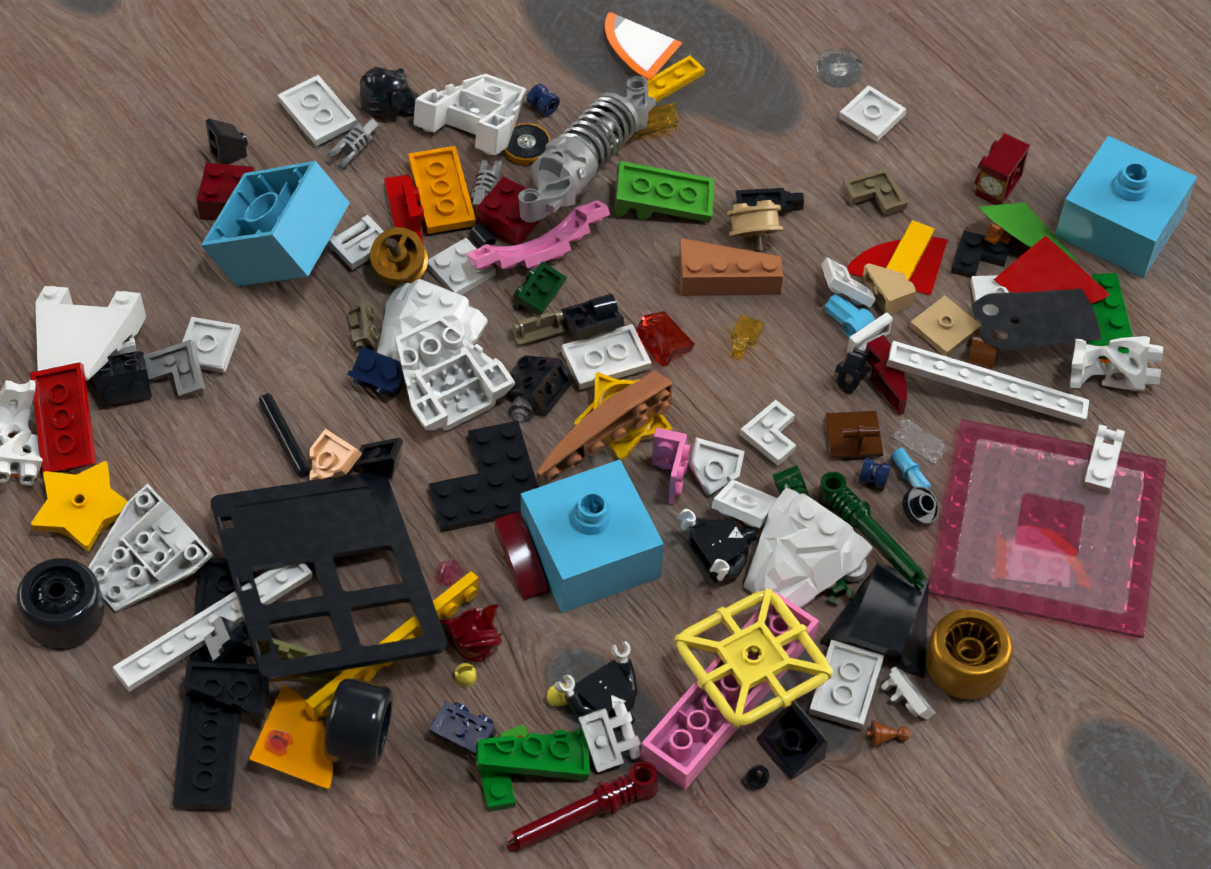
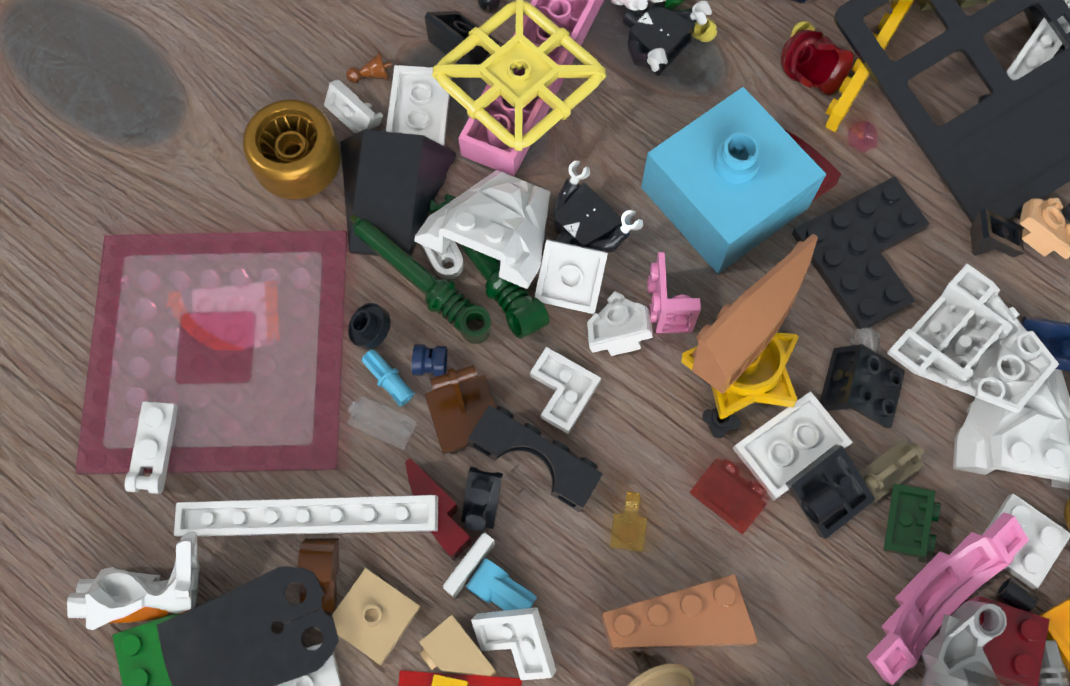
camera: 170 degrees right, 15 degrees up
none -> black arch [467,405,603,512]

